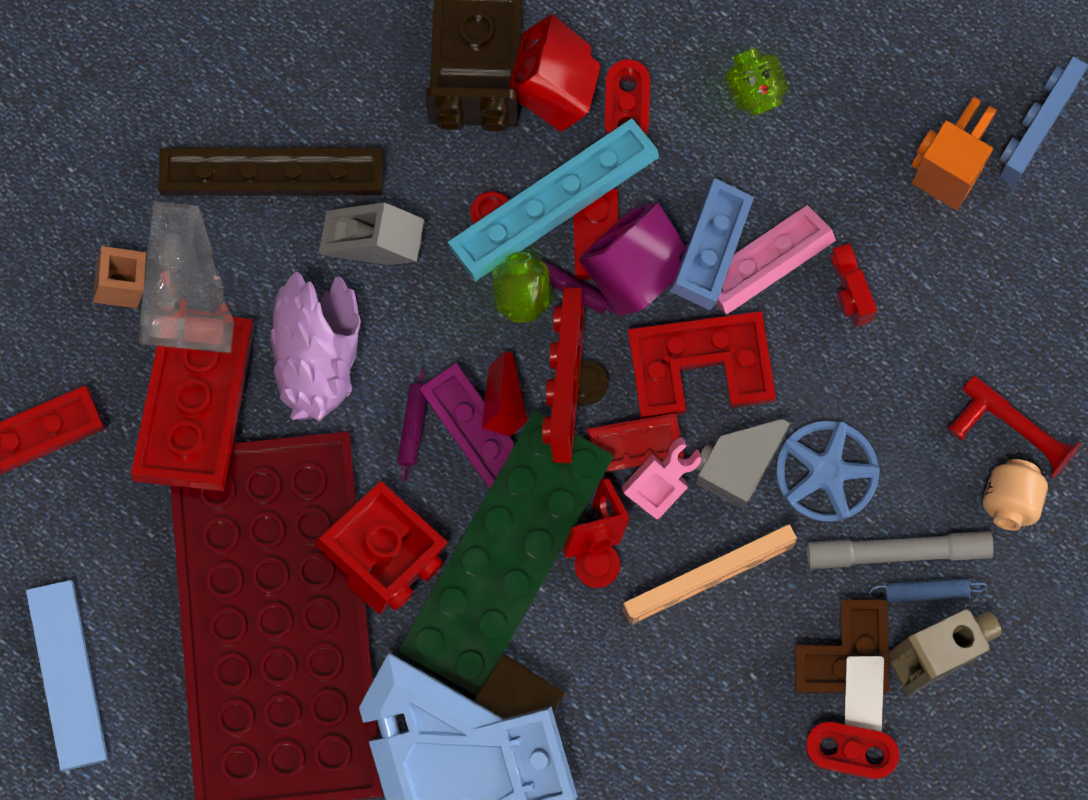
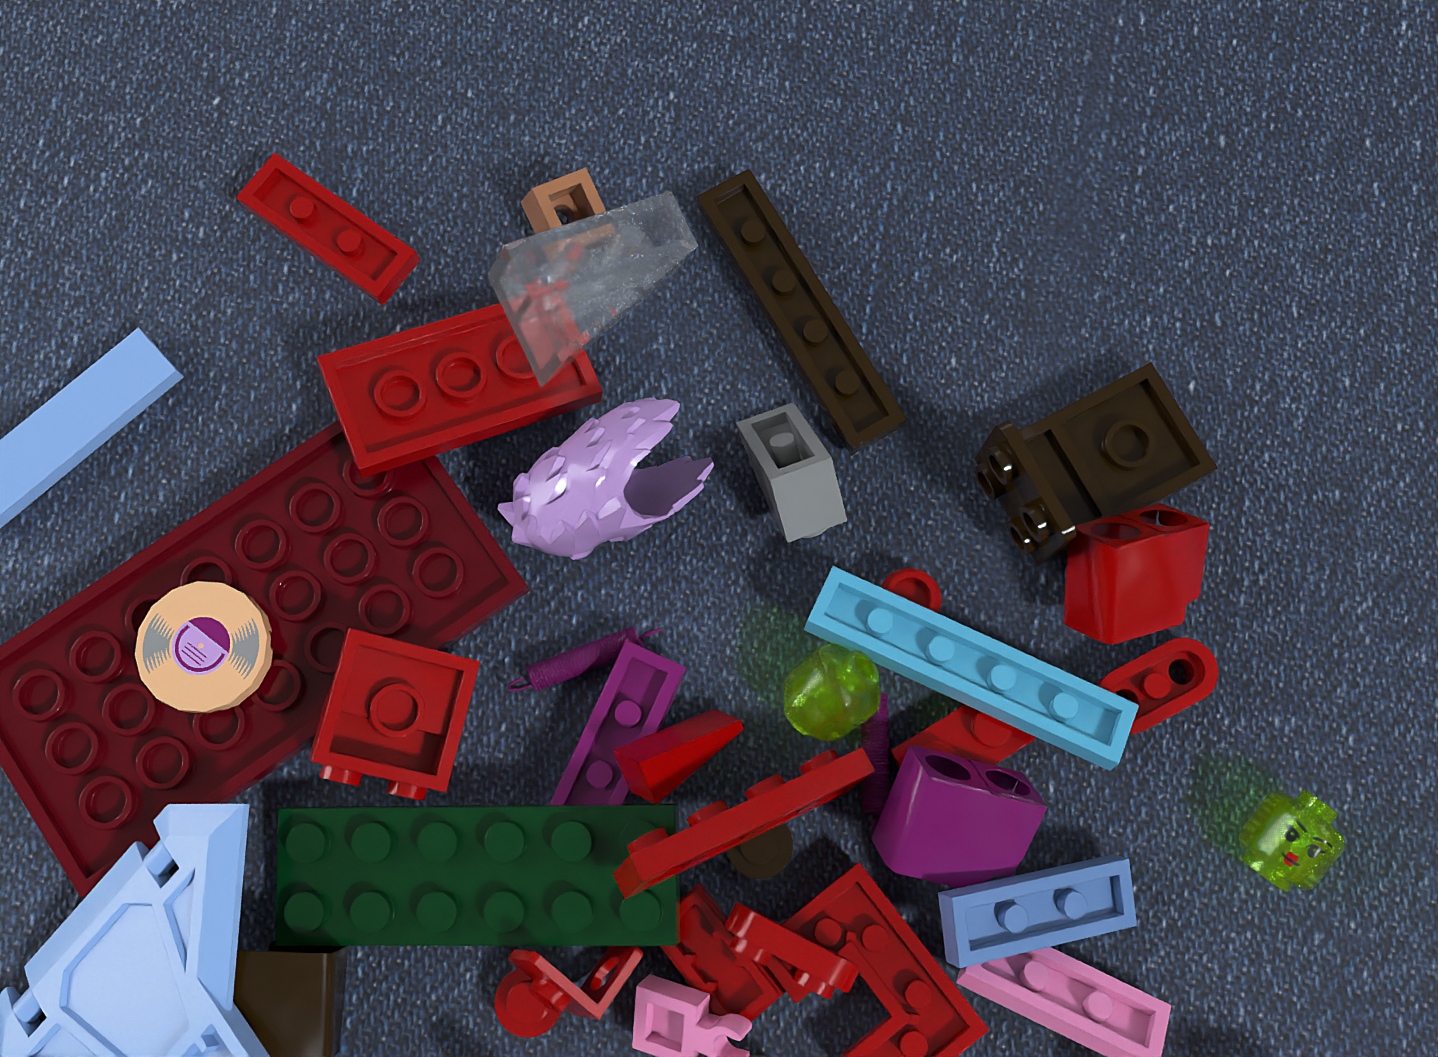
camera: 60 degrees right, 0 degrees up
none -> light nougat tile [135,581,273,713]
none -> red plate [724,901,861,1000]

